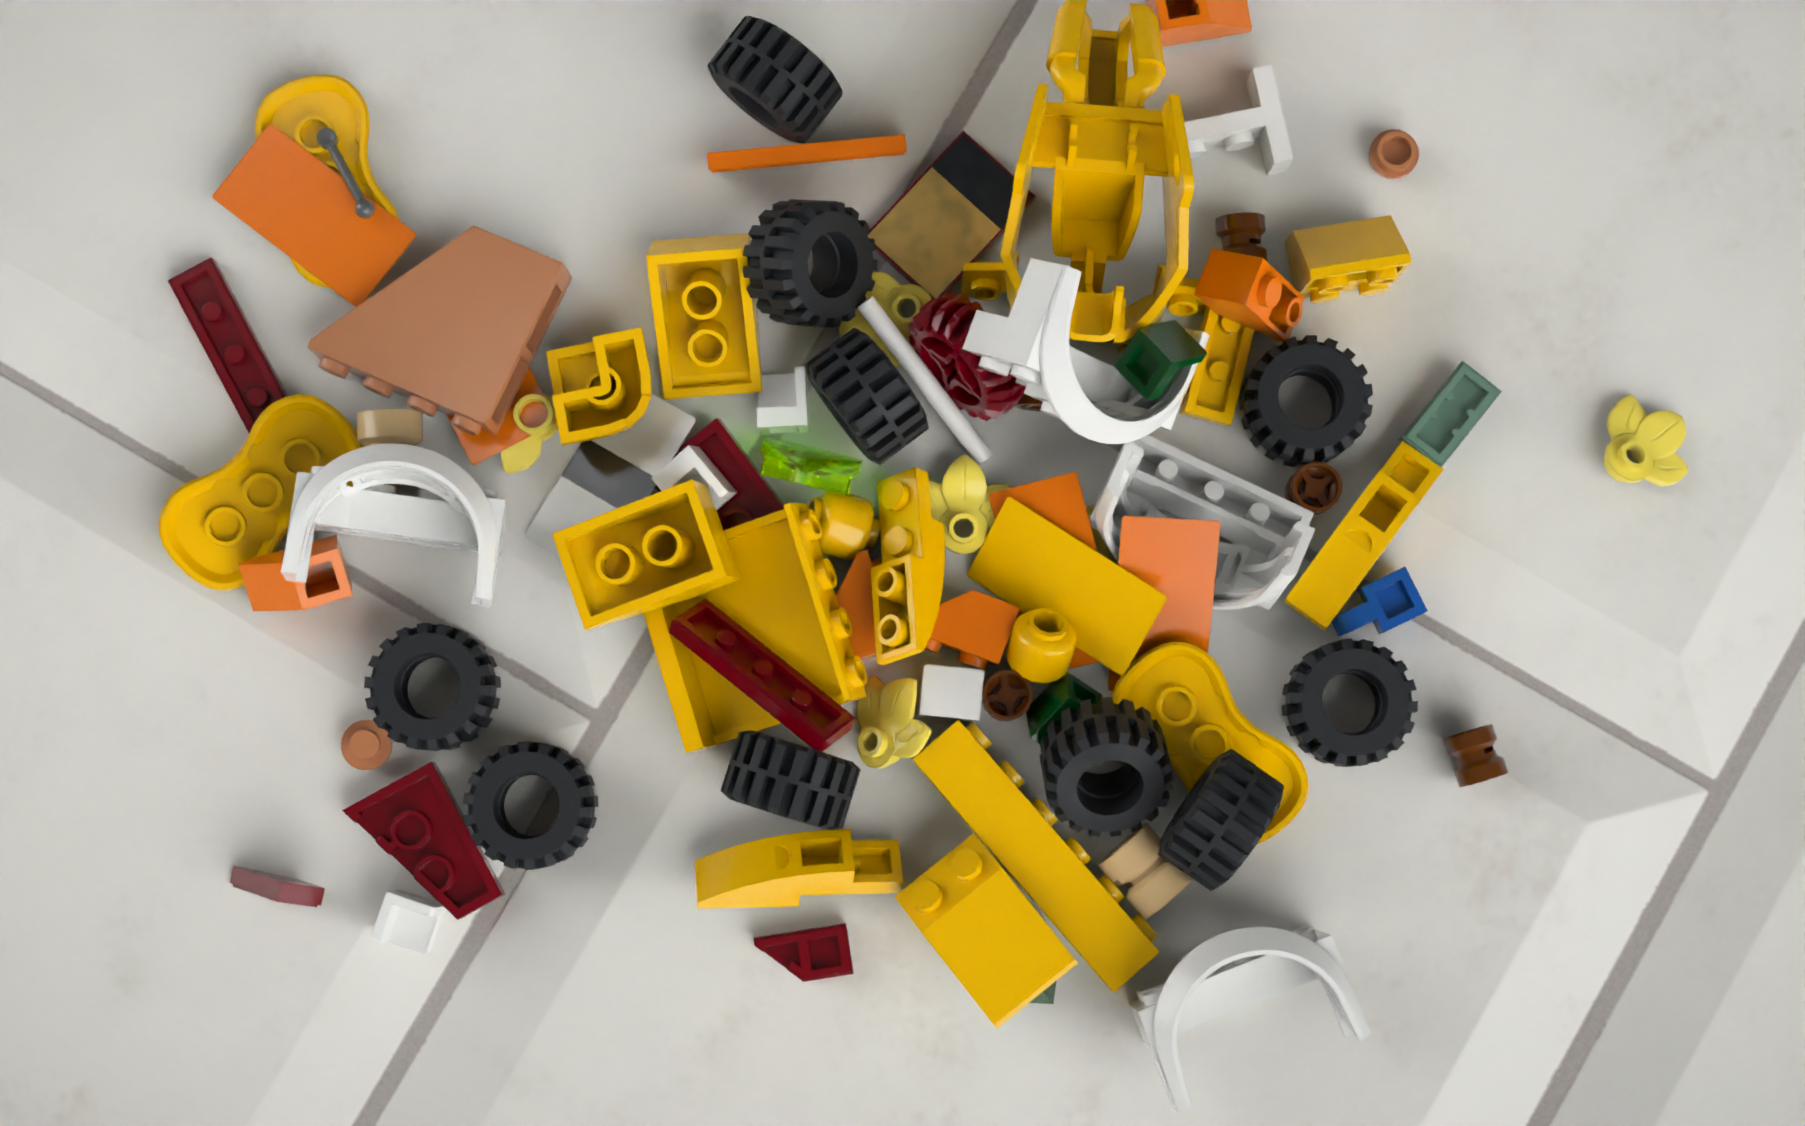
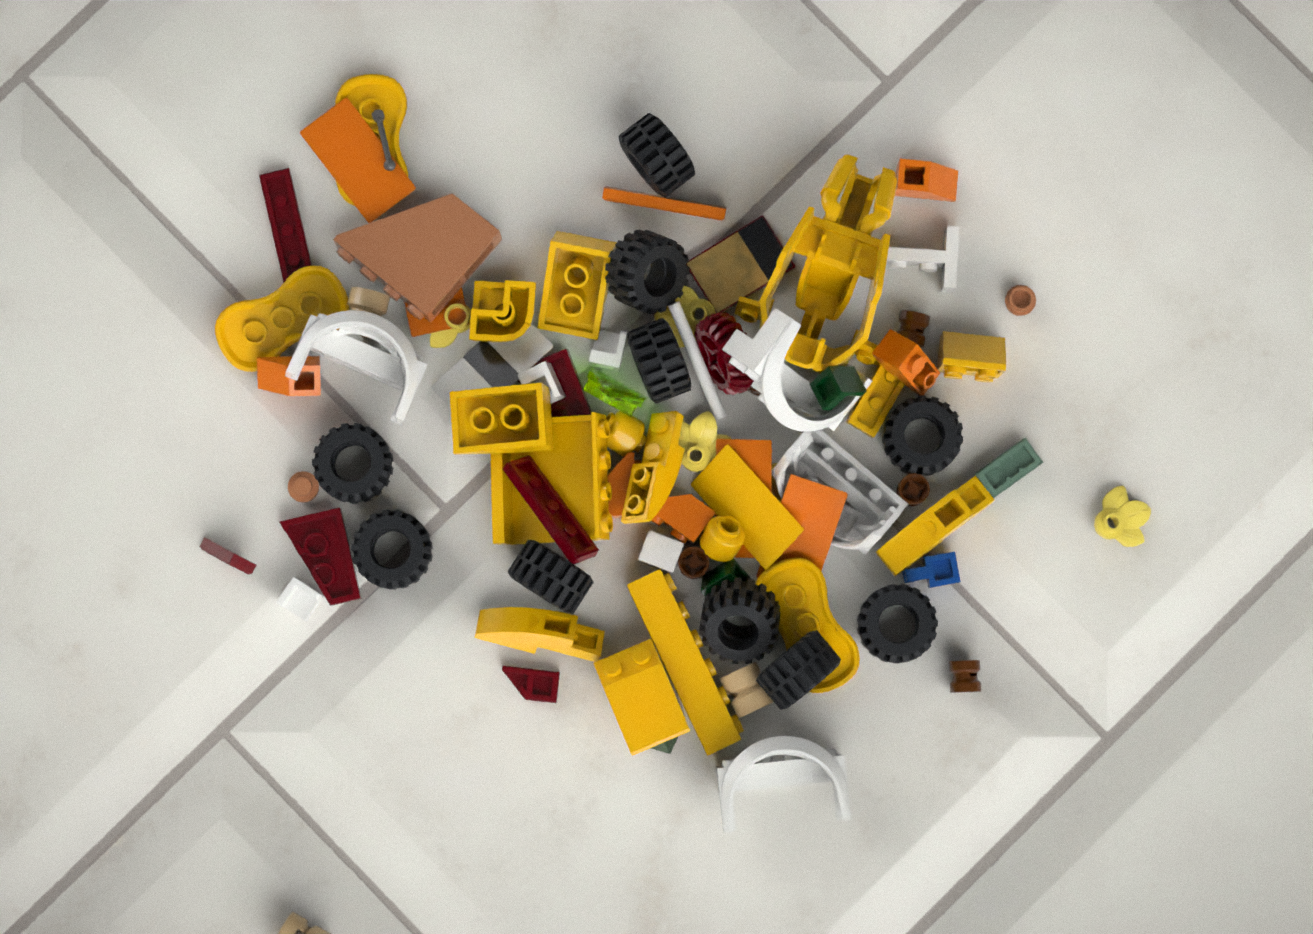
camera: 15 degrees right, 0 degrees up
light yellow plate [857,676,932,769] -> none

